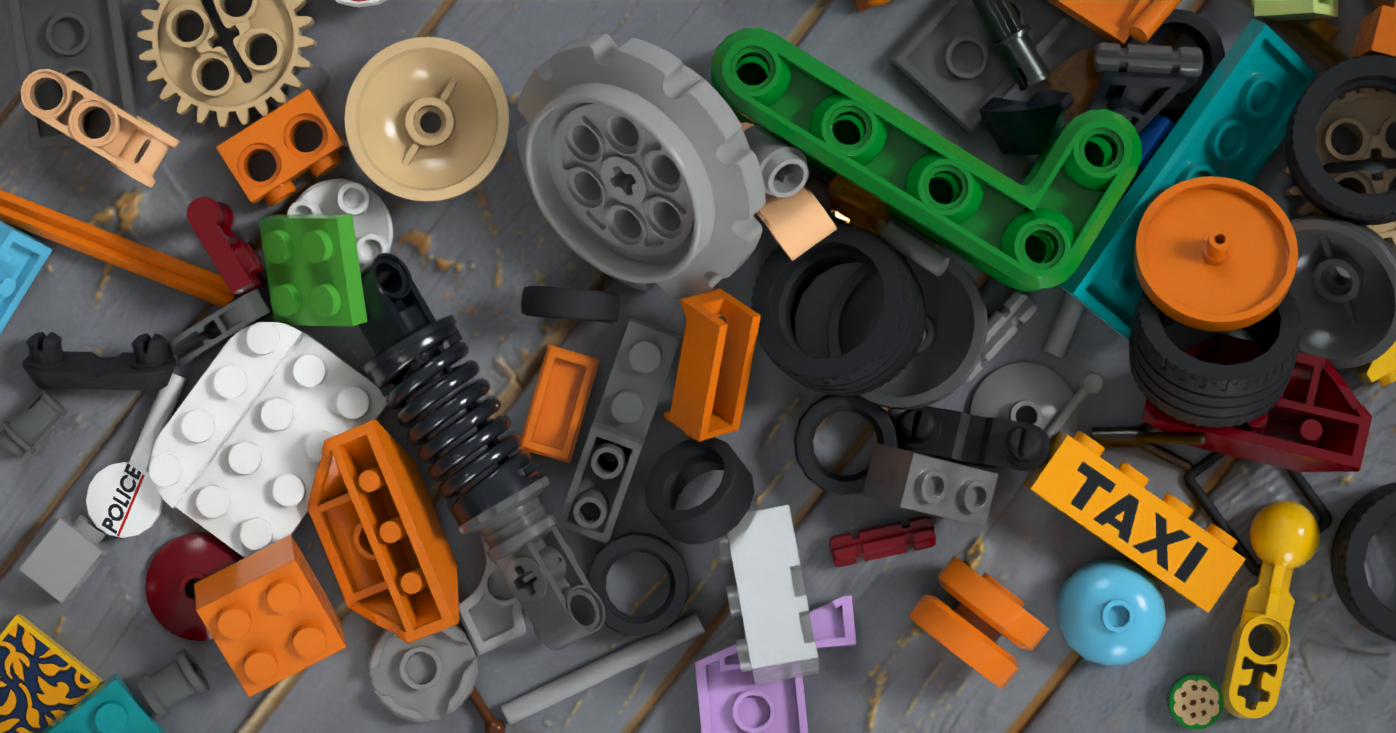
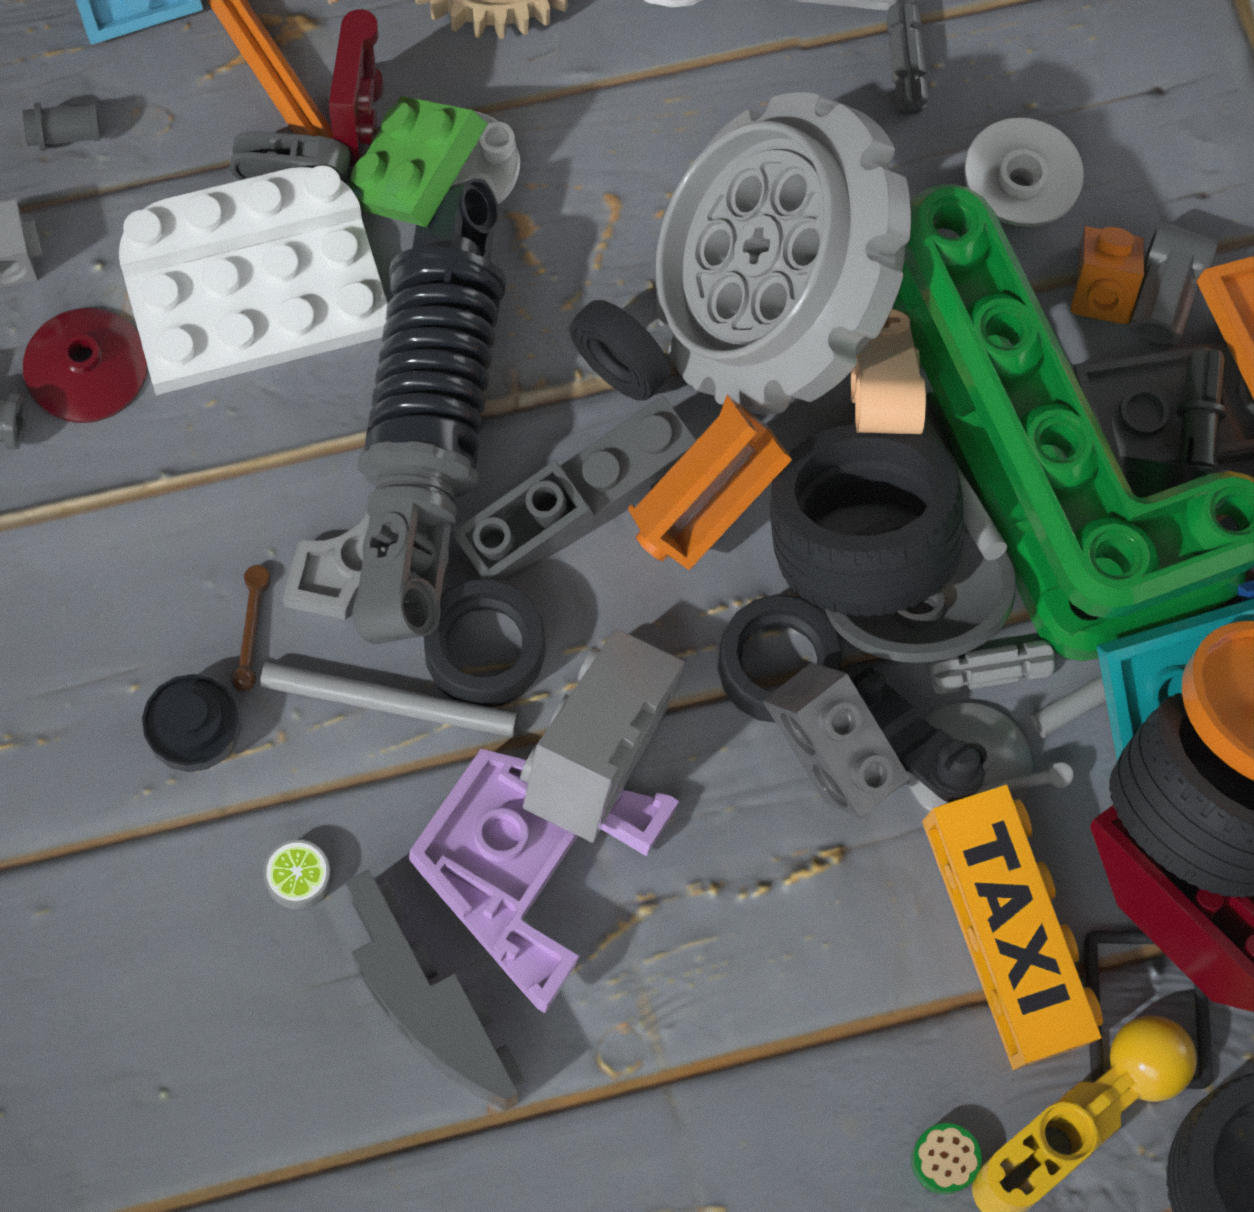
camera: 35 degrees right, 20 degrees down
black piece [22,332,177,391] -> none
white piece [86,373,187,538] -> none
orange brick [194,534,346,697] -> none
orange brick [216,89,349,207] -> none
orange wedge [307,419,459,644] -> none
tan hat [344,37,510,202] -> none
light grey tile [368,625,478,722] -> none
orange tile [518,344,600,463] -> none
black tyre [644,437,755,544] -> none
light grey cone [744,125,809,198] -> none
clear orange plate [828,174,889,236] -> none
dark red axle [829,516,936,567] -> none
orange wheel [907,555,1049,690] -> none
medium azure cylinder [1056,557,1166,666] -> none
dark brown plant [1092,421,1207,471] -> none

